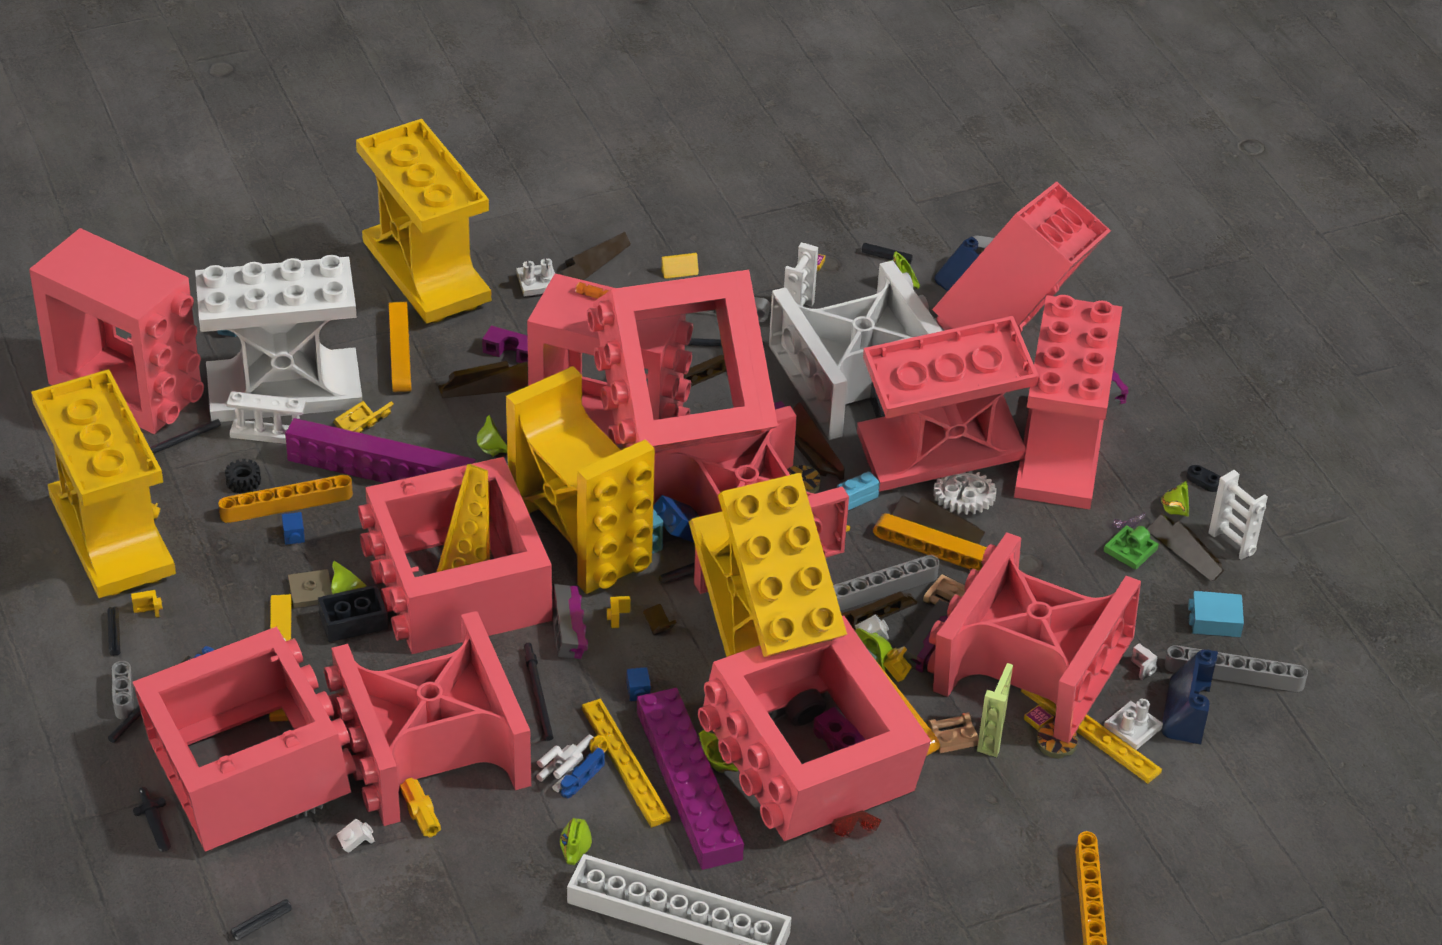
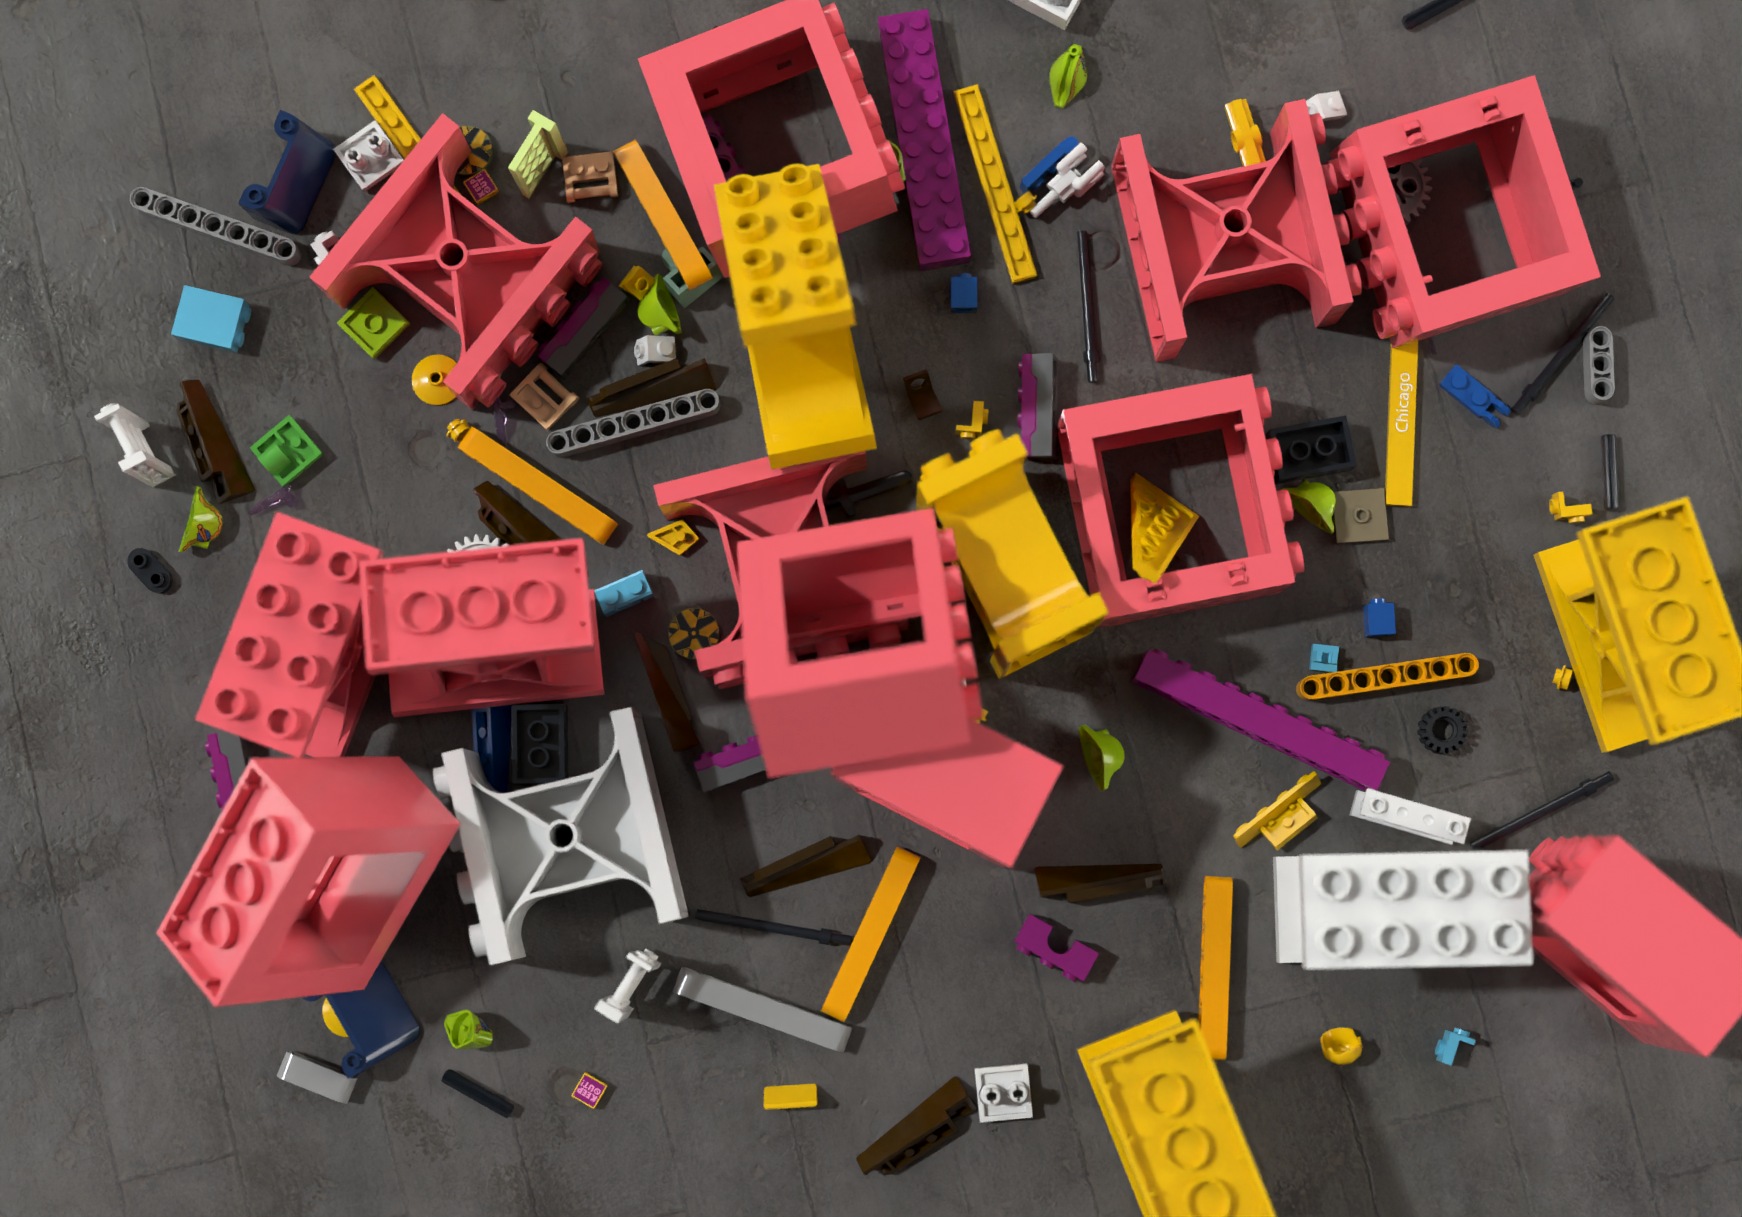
camera: 165 degrees left, 40 degrees up
orange axle [575,282,609,299] -> none
none -> medium azure tile [1309,644,1339,673]

